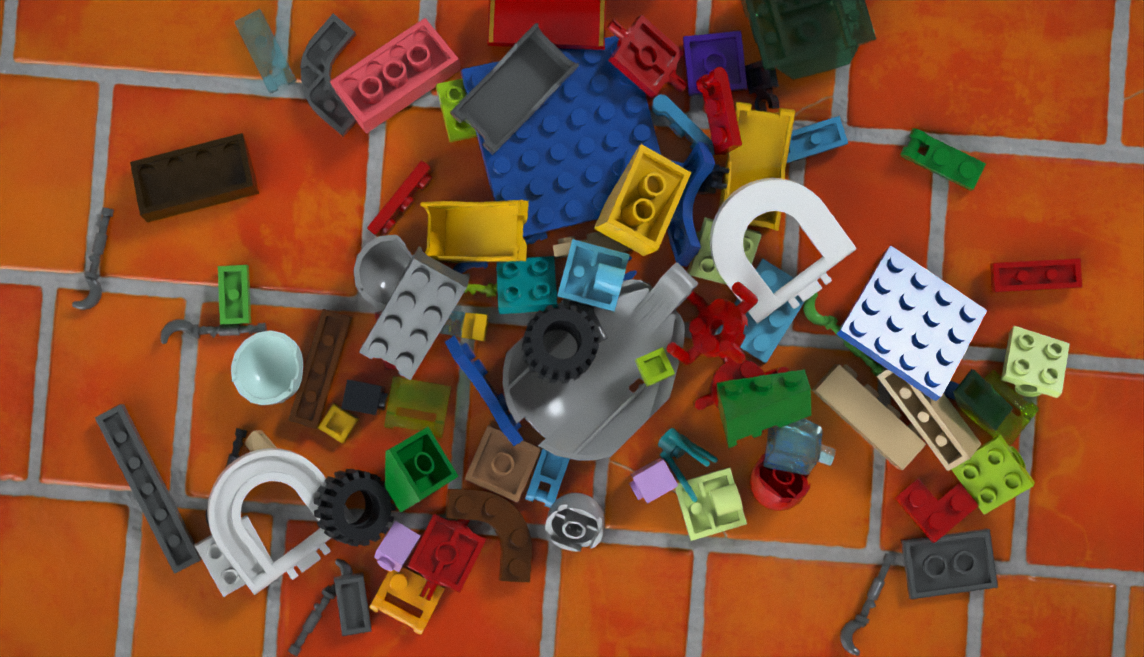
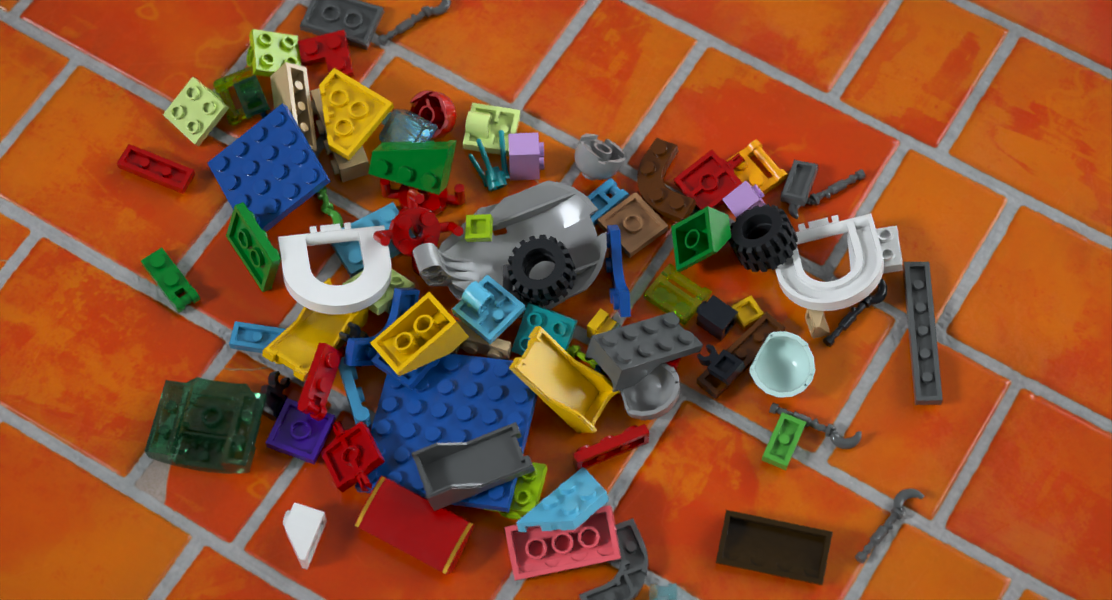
camera: 160 degrees left, 25 degrees down
none -> green plate [226,202,281,292]
none -> yellow plate [319,68,394,161]
none -> medium azure wing [516,468,609,532]
none -> black plate [697,344,745,385]

